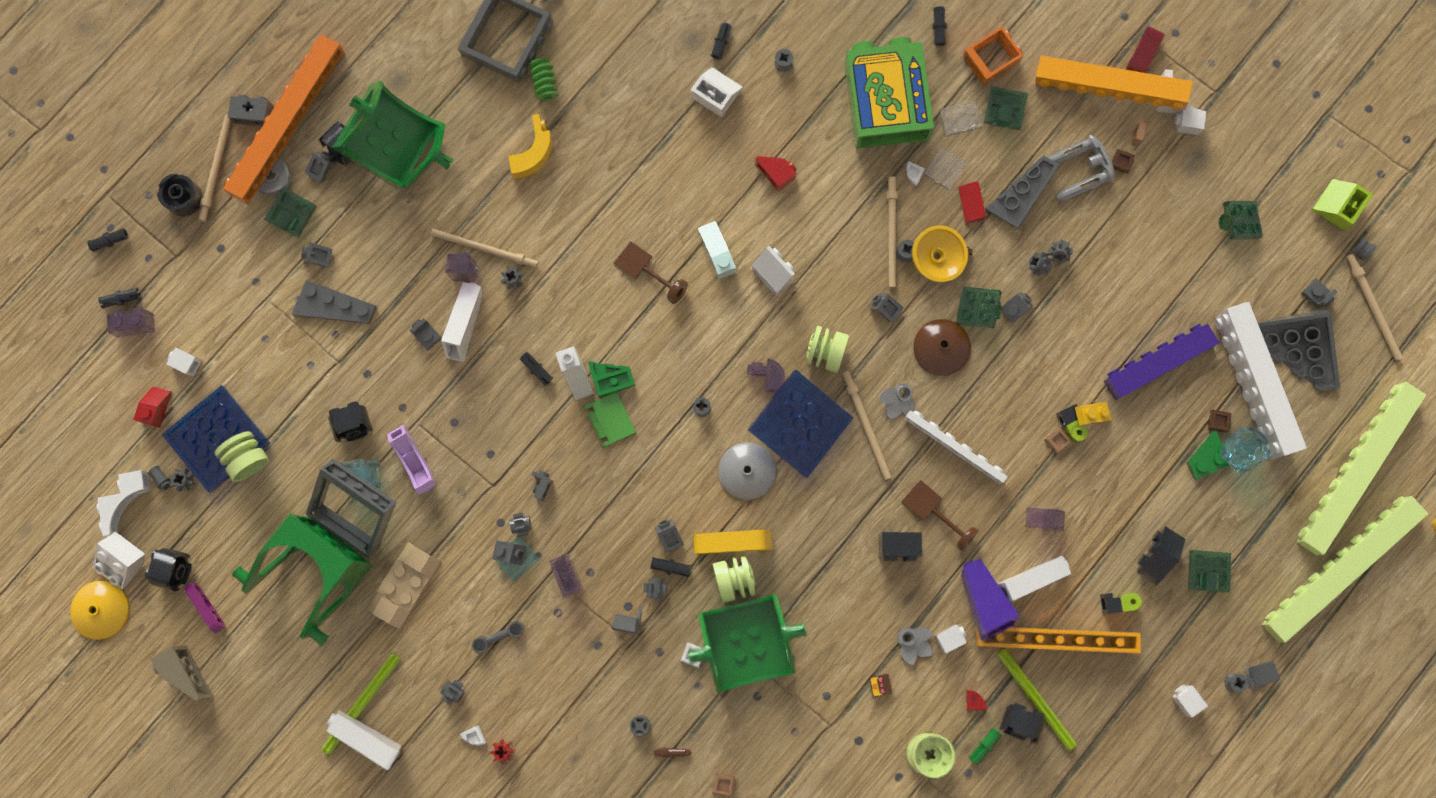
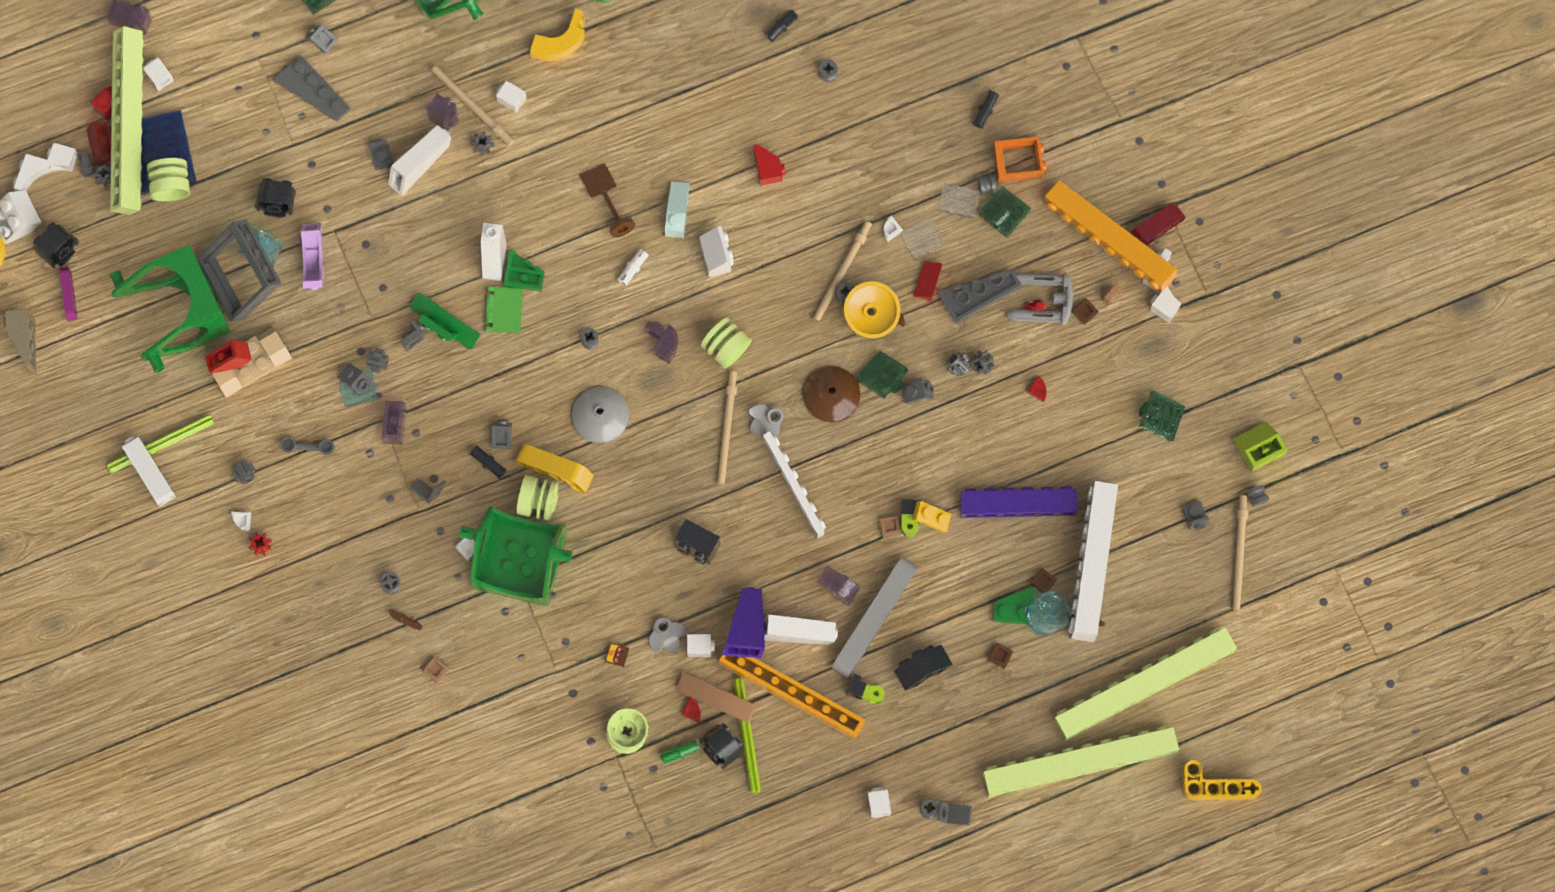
camera: 20 degrees right, 5 degrees down
black axle [520,352,553,386] -> none
dark grey gear [643,578,667,599] -> none
white slope [691,68,743,118] -> none
clear blue plate [747,369,854,478] -> none
brick [844,37,934,149] -> none
dark grey bracket [869,293,904,323] -> none
reddish brown piece [902,480,979,551] -> none
clear green plate [1188,550,1231,593] -> none
dark grey slope [1257,309,1340,391] -> none
none -> clear red brick [87,121,111,165]
none -> yellowish green brick [110,26,143,215]
none -> red slope [205,340,252,374]
none -> green bracket [410,293,481,350]
none -> white brick [496,81,526,113]
none -> white pin [617,249,649,286]
none -> medium nougat slope [676,672,757,723]
none -> light grey beam [831,557,918,678]
none -> dark grey wheel [978,175,996,195]
none -> reddish brown tile [987,643,1014,669]
none -> red tile [1024,299,1046,310]
none -> red tile [1027,376,1047,403]

